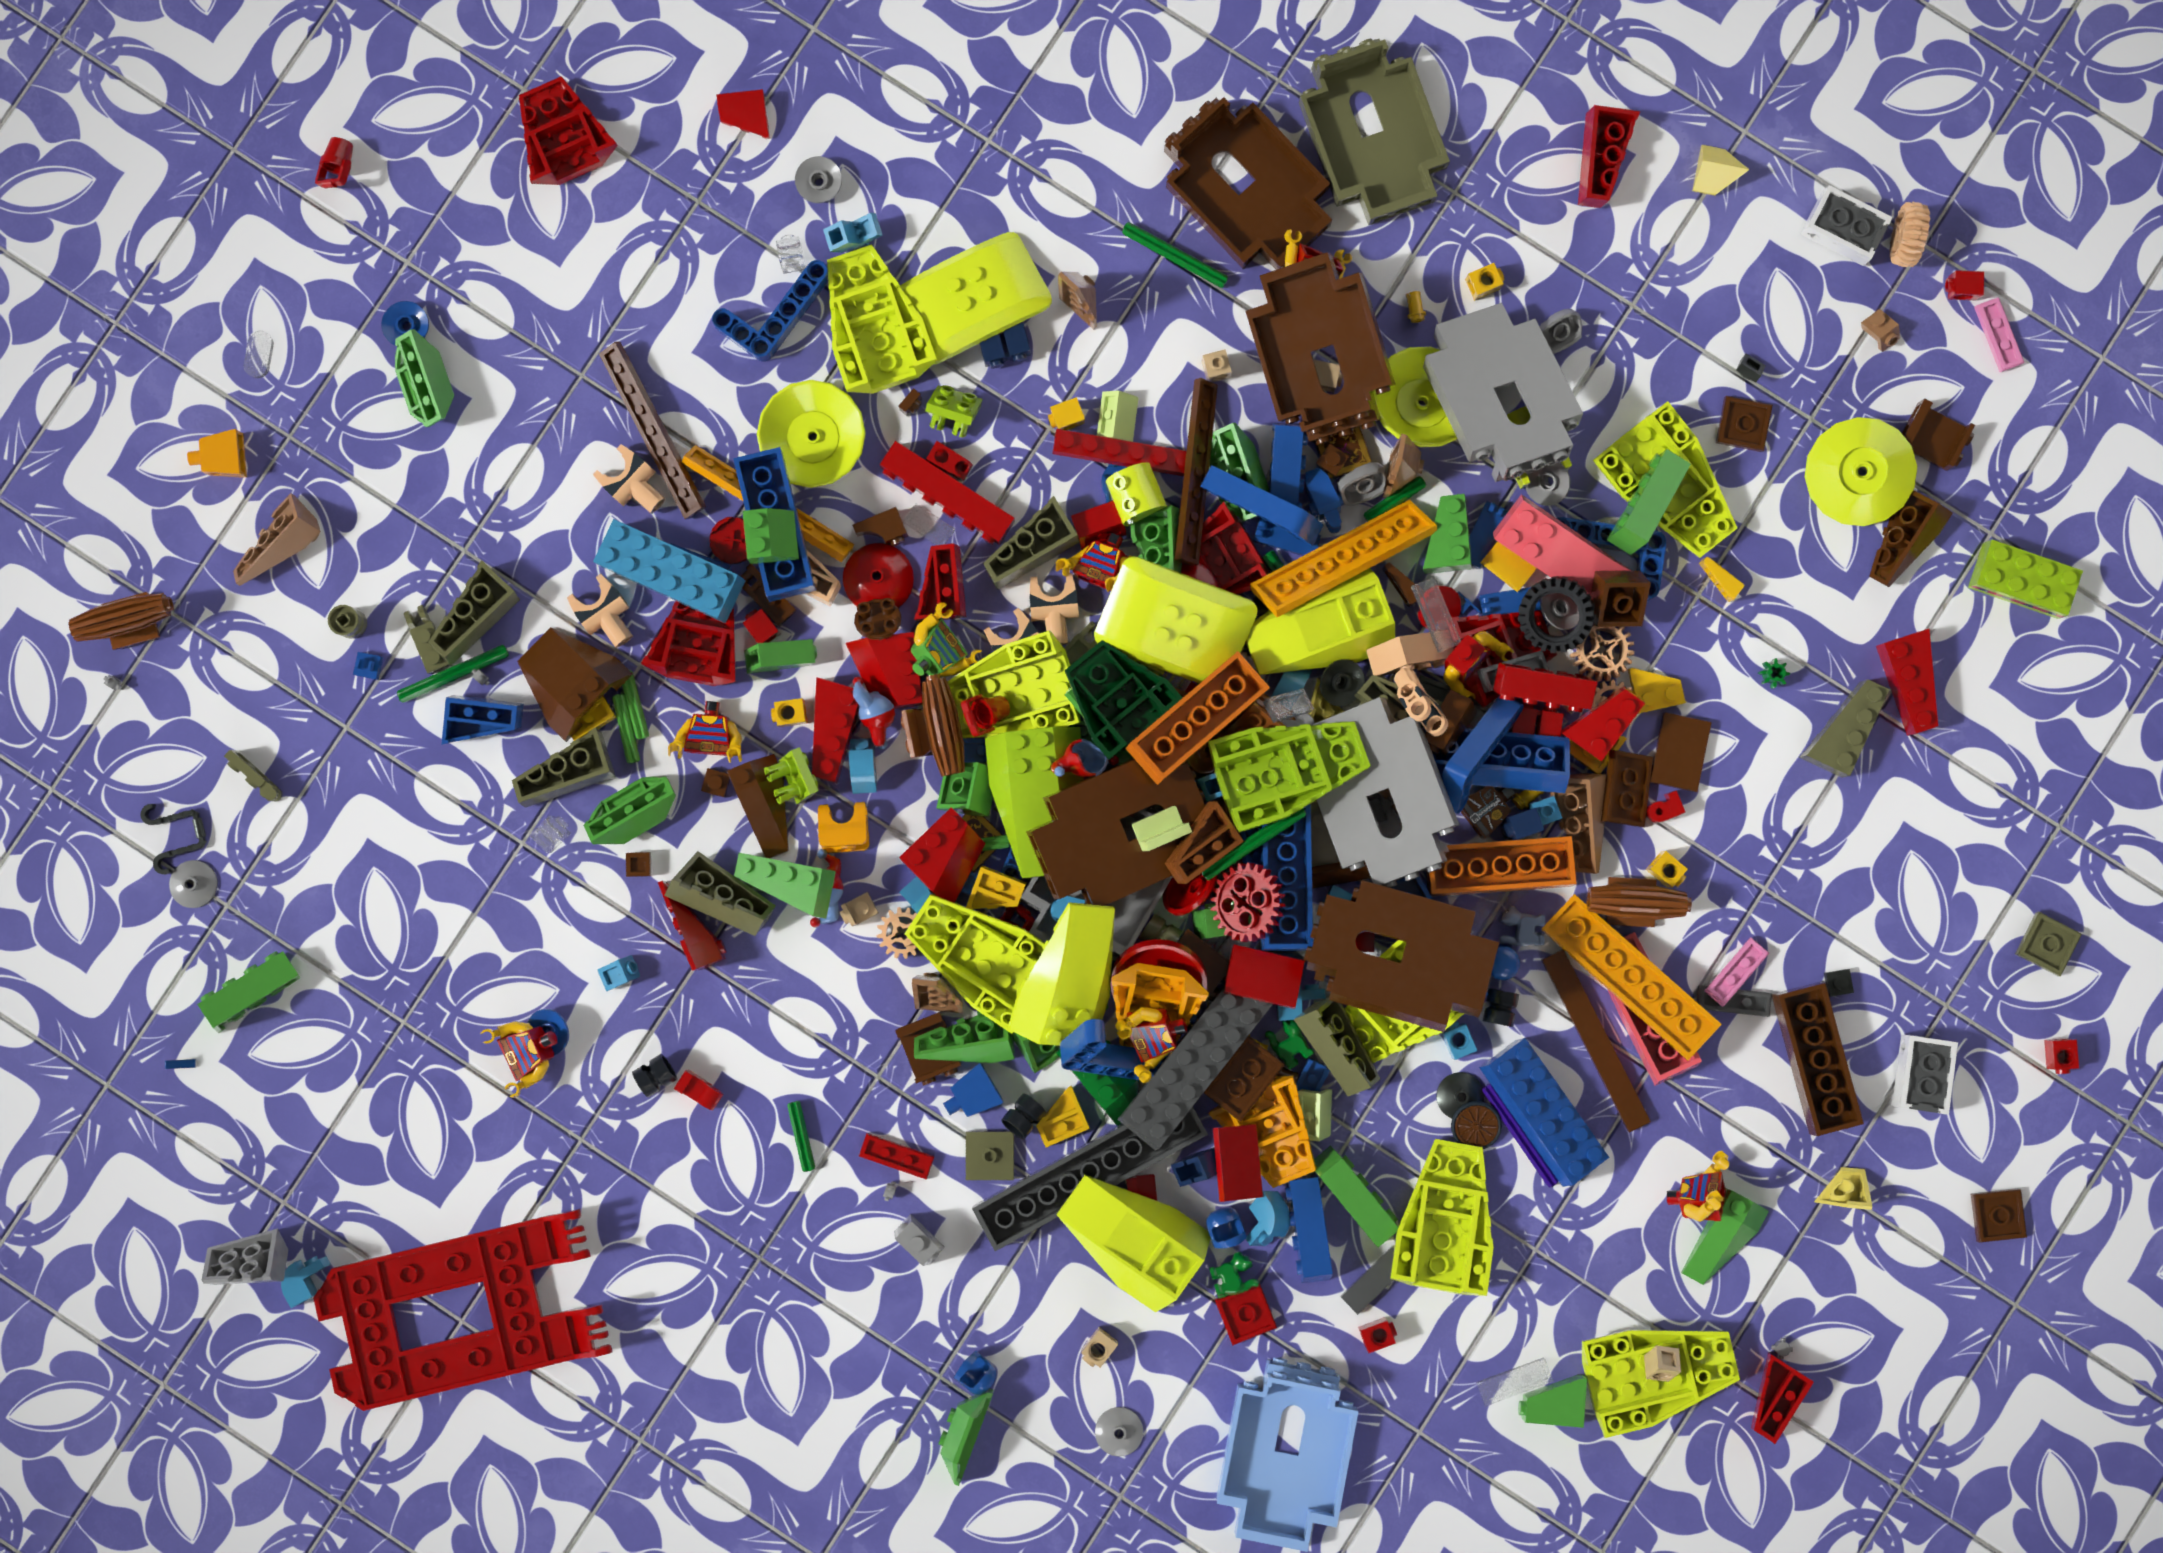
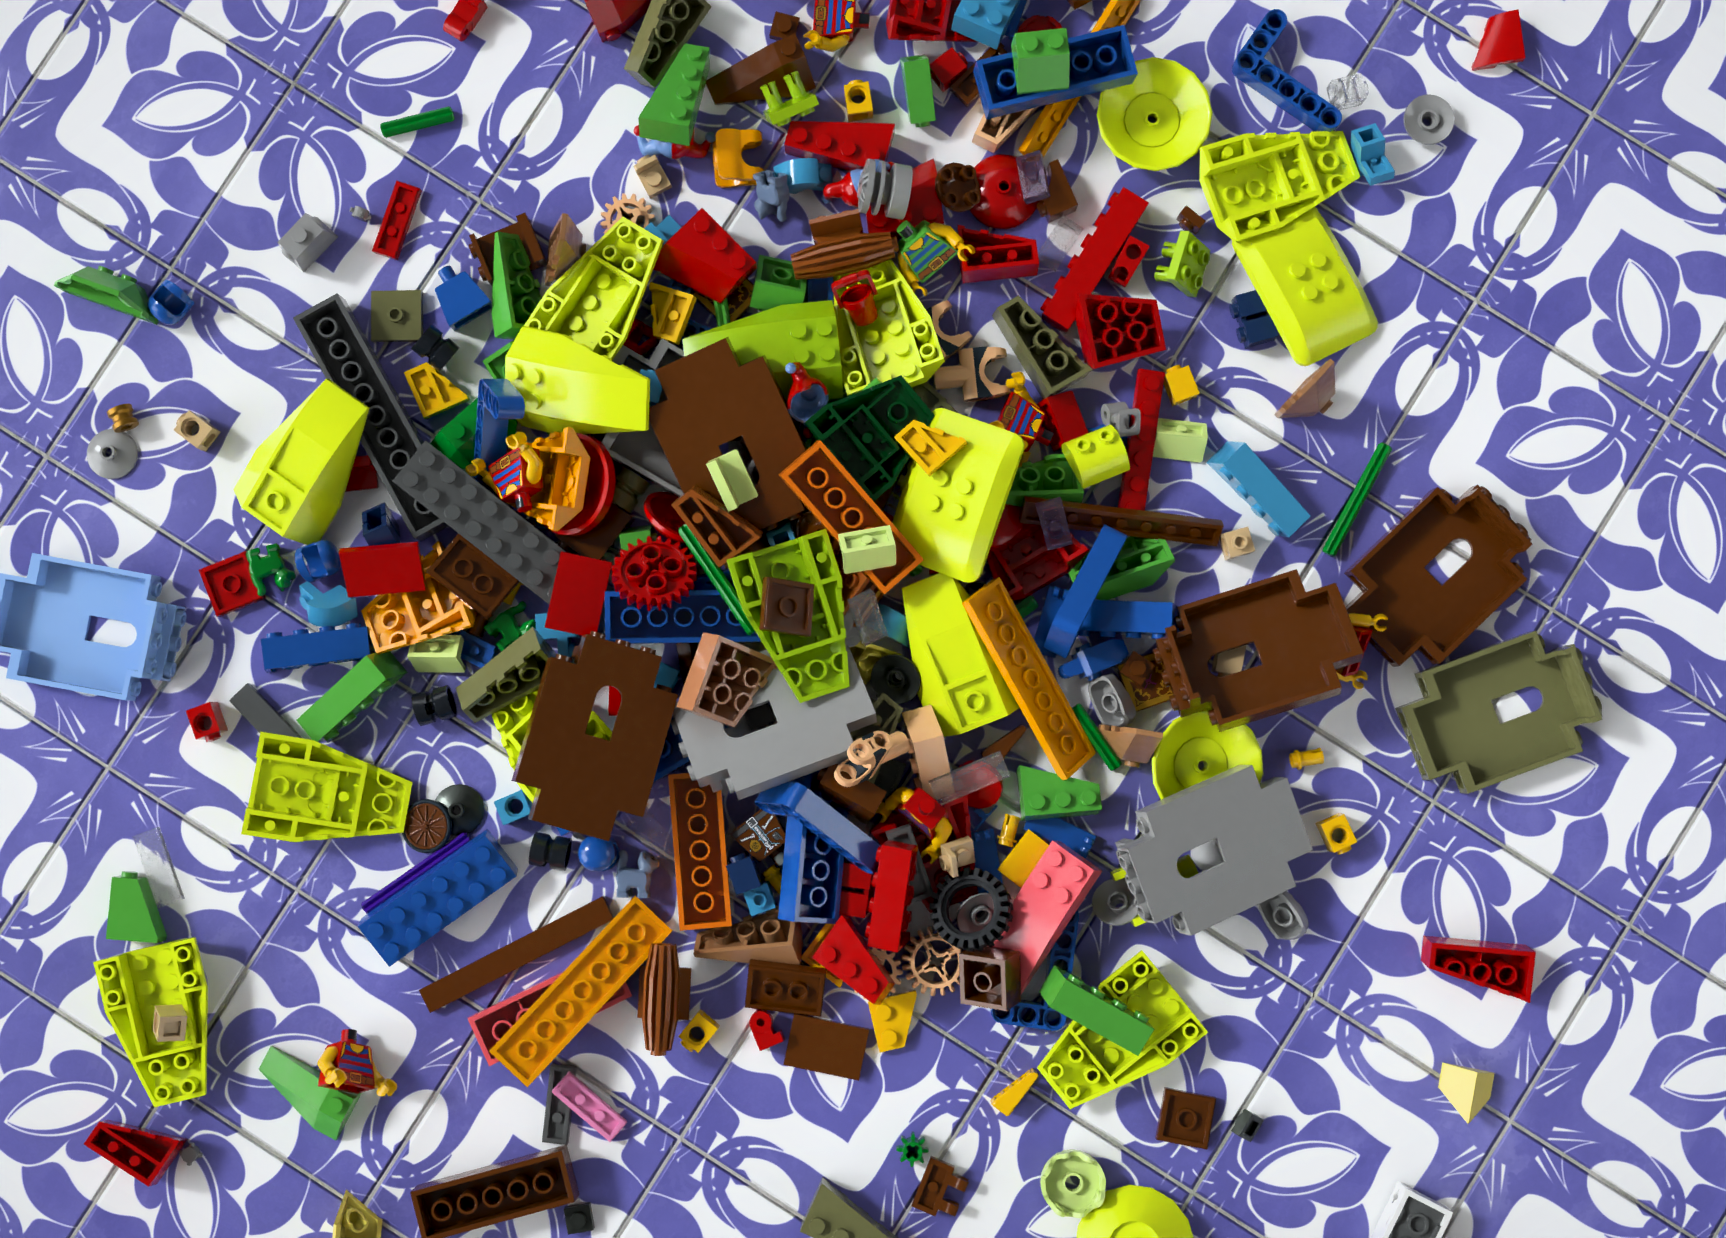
camera: 90 degrees right, 0 degrees up
none -> pearl gold wheel [107,404,139,433]
none -> black wheel [412,685,457,726]
none -> nougat wedge [676,632,777,727]
none -> sand blue animal [753,170,790,222]
none -> reddish brown tile [759,577,815,637]
none -> yellowish green panel [838,525,896,574]
none -> light grey wheel [857,158,913,220]
none -> yellow wing [894,420,967,477]
none -> reddish brown plate [911,1156,969,1216]
none -> tan bracket [939,836,975,878]
none -> yellow pin [997,814,1021,848]
none -> clear purple plate [1016,150,1051,205]
none -> clear purple plate [1035,497,1073,551]
none -> yellowish green plate [1040,1149,1106,1218]
none -> red wedge [1075,293,1166,369]
none -> light grey leg [1101,402,1141,437]
none -> dark azure wedge [1206,441,1311,537]

